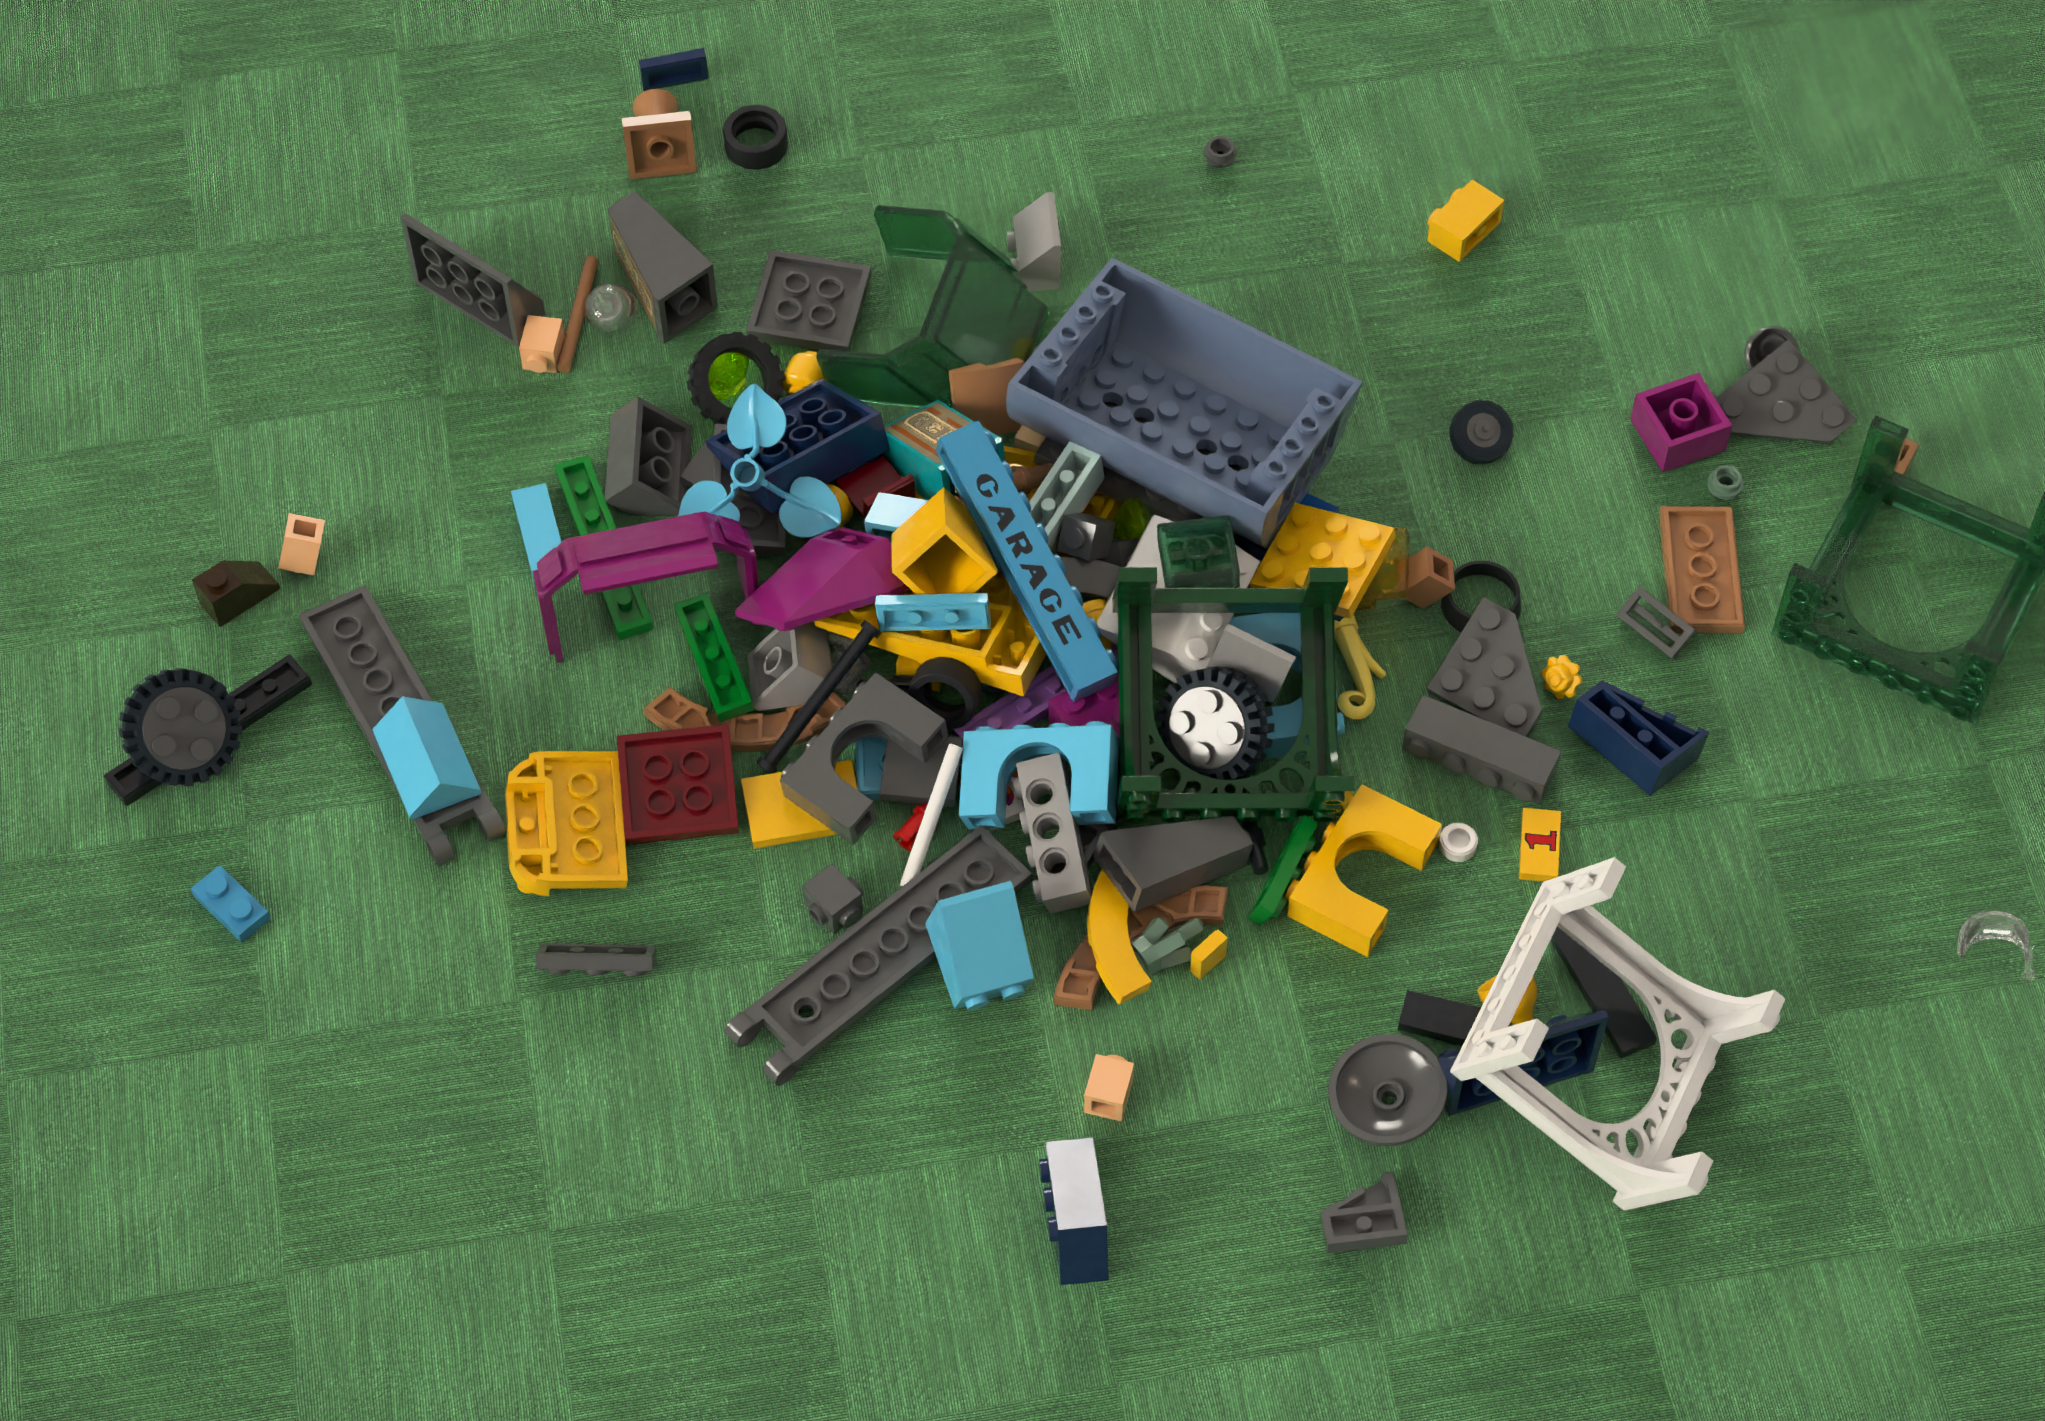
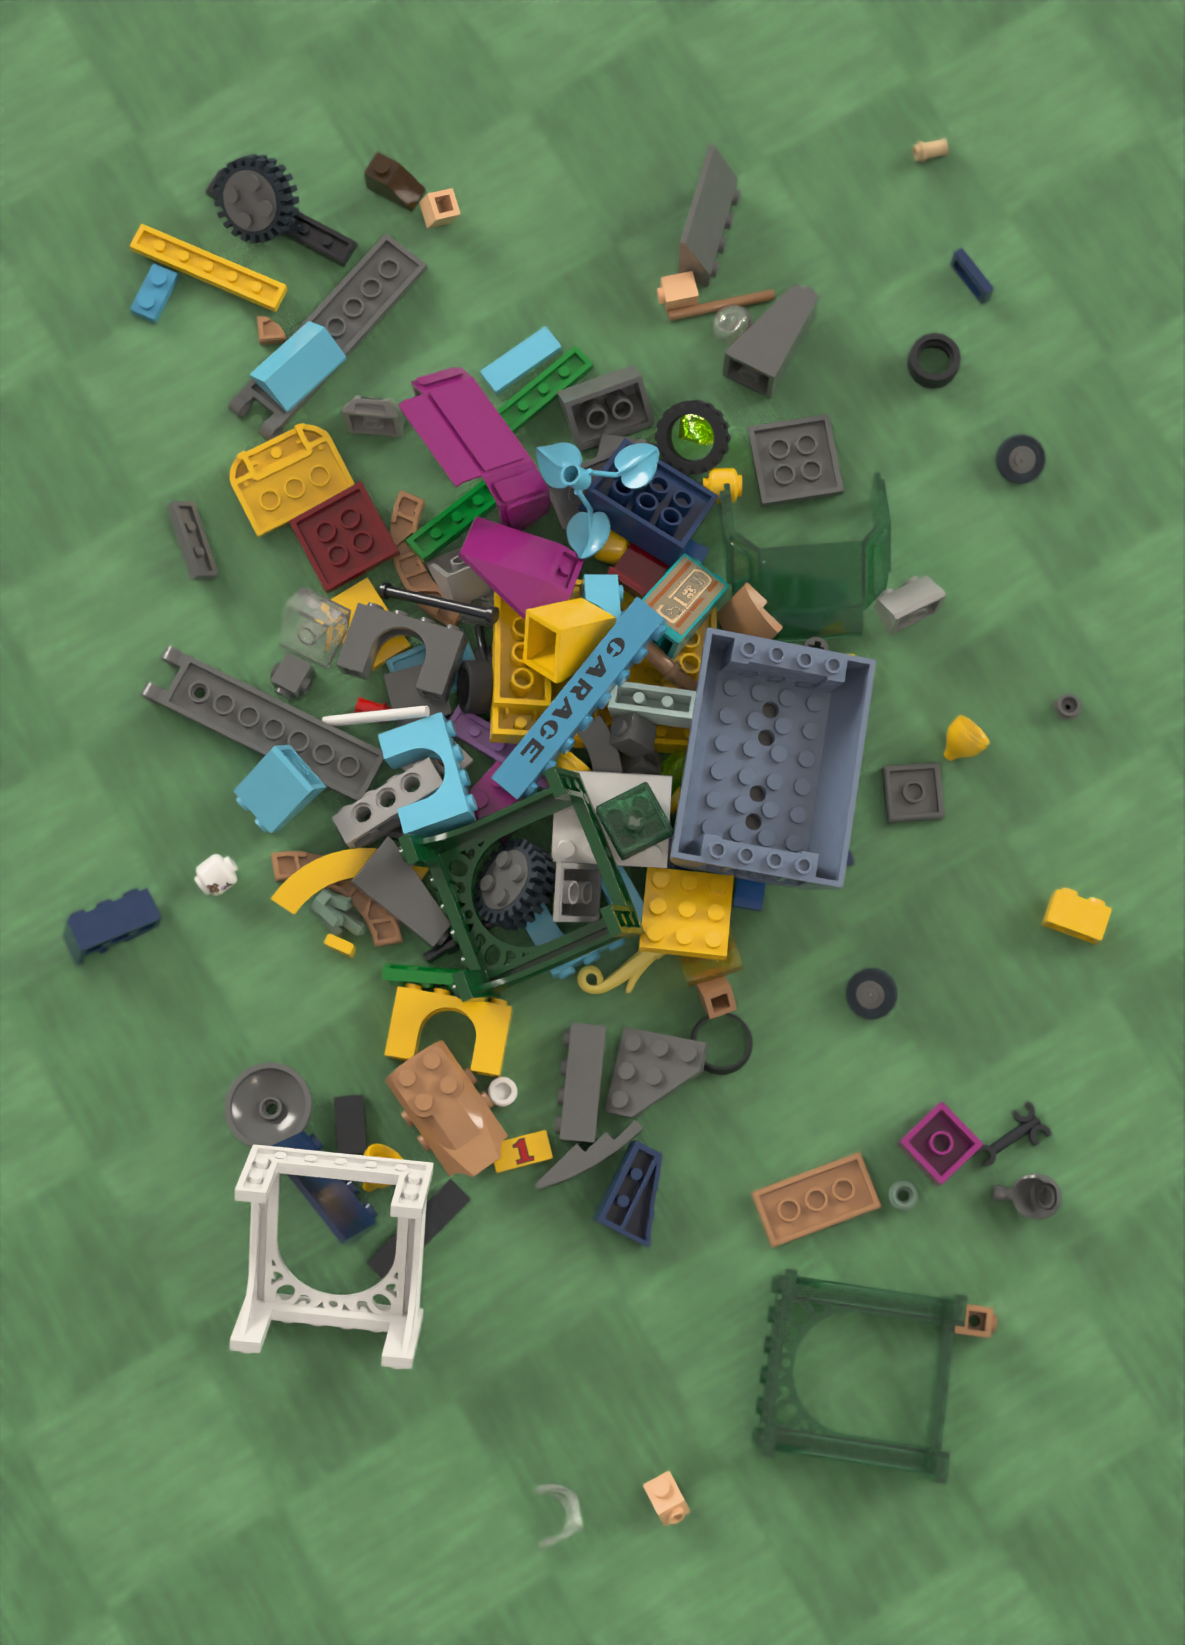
camera: 70 degrees right, 20 degrees up
medium nougat plant [622,89,697,180] -> none
medium azure tile [875,593,991,631] -> none
light nougat brick [1084,1054,1134,1122] -> none
dark grey wing [1320,1171,1408,1253] -> none
yellow plant [1541,655,1583,700] -> none
dark grey tile [1616,586,1698,660] -> none
dark grey plate [1715,339,1858,444] -> none
none -> yellow plate [129,223,288,312]
none -> white head [194,854,238,896]
none -> medium nougat tile [257,316,287,345]
none -> clear slope [280,586,351,669]
none -> light grey slope [342,395,405,438]
none -> medium nougat slope [385,1040,508,1177]
none -> dark grey slope [534,1120,644,1191]
none -> light nougat bracket [643,1471,691,1526]
none -> dark grey tile [882,762,945,823]
none -> tan pin [912,138,948,163]
none -> yellow helmet [943,715,990,761]
none -> black bar [974,1101,1052,1167]
none -> black wheel [995,434,1046,484]

